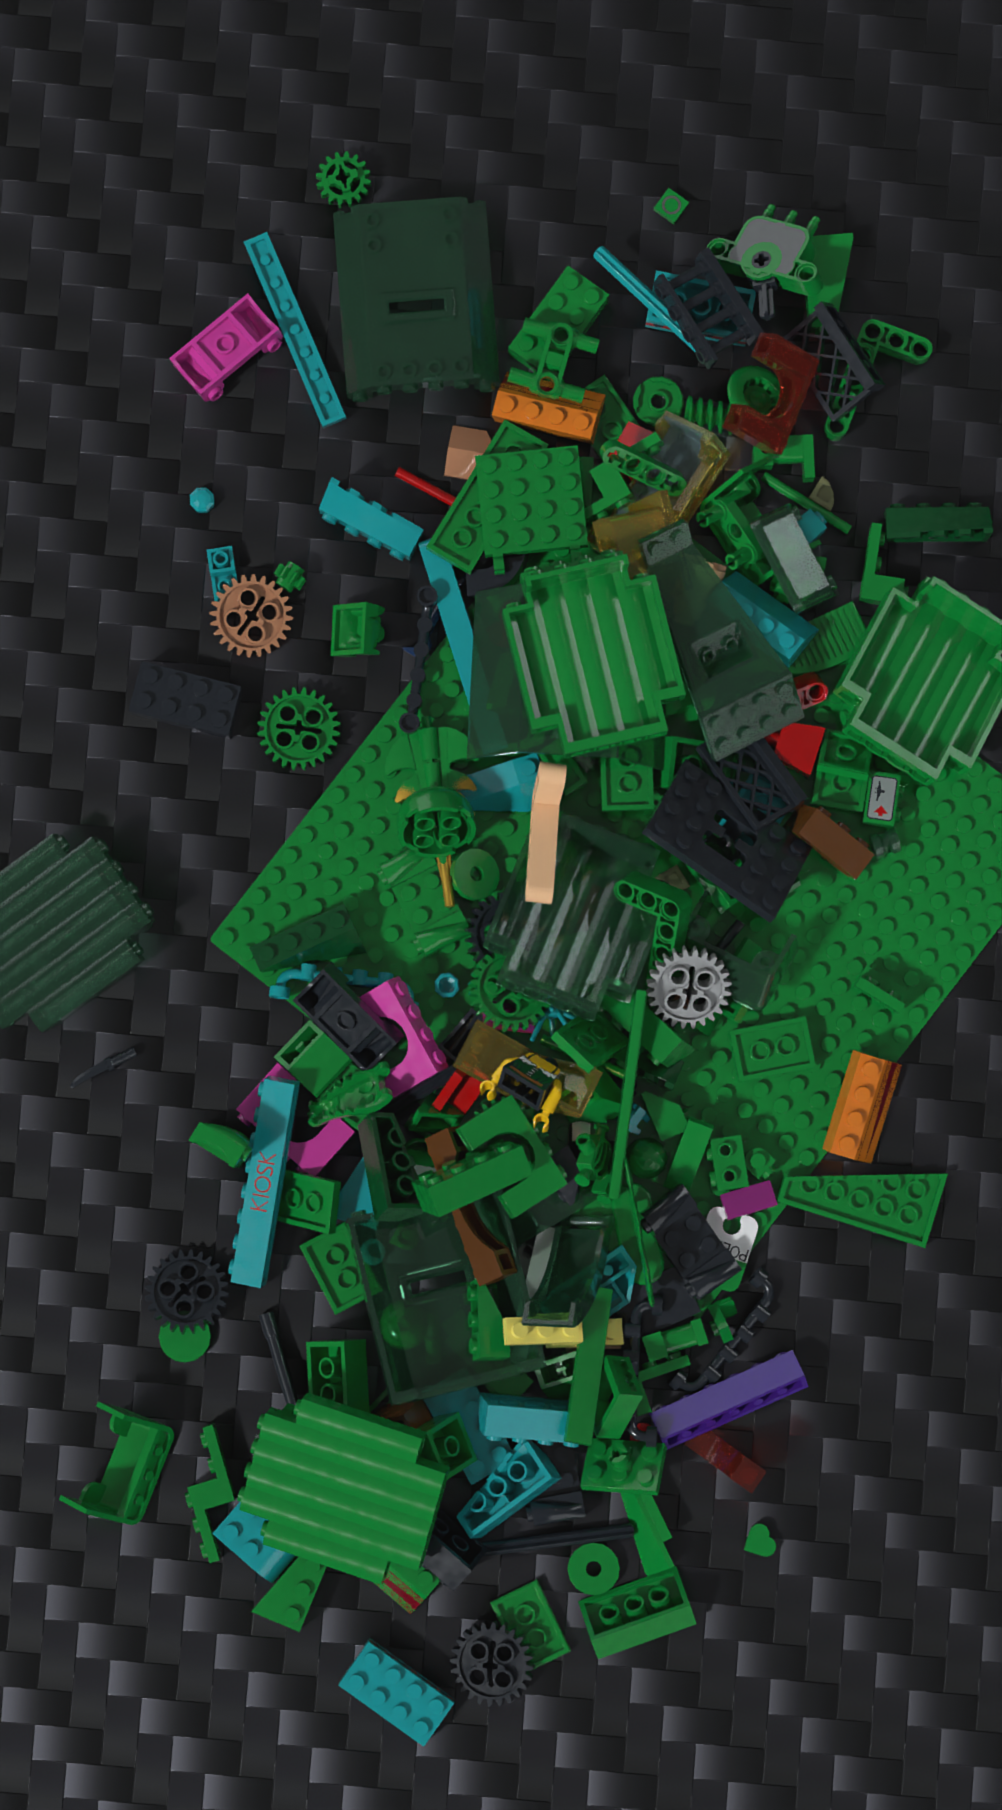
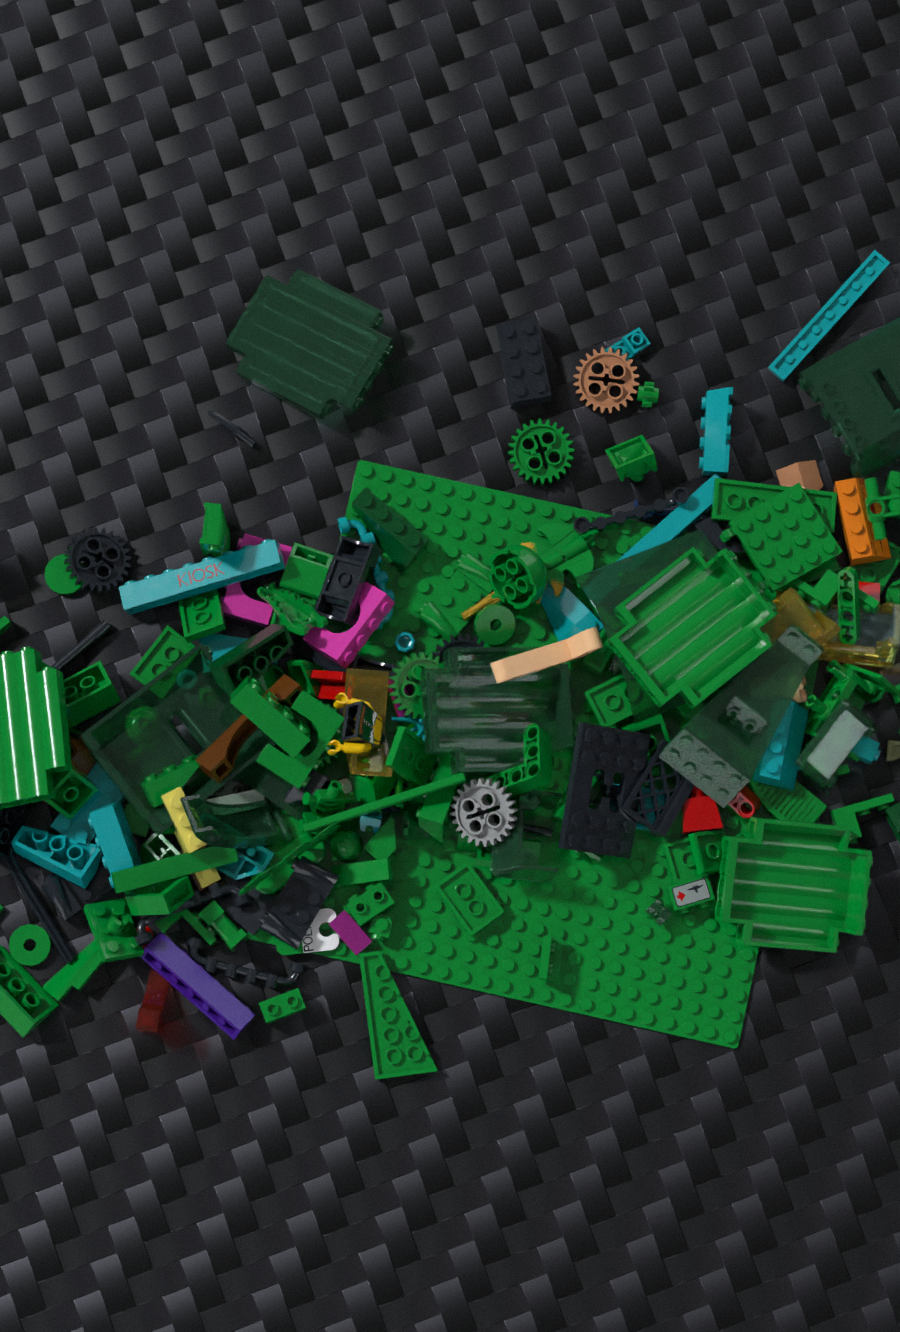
camera: 60 degrees right, 5 degrees down
dark pink piece [169,293,283,402] -> none
teal tile [190,488,215,513] -> none
red bar [395,467,456,506] -> none
olive tile [655,865,690,890] -> none
green bracket [707,1297,738,1344] -> none
green tile [744,1523,776,1557] -> none
green bar [761,472,852,534] -> none
reddish brown wedge [783,804,875,879] -> none
orange slope [822,1050,902,1163] -> none
none -> green brick [259,988,306,1024]

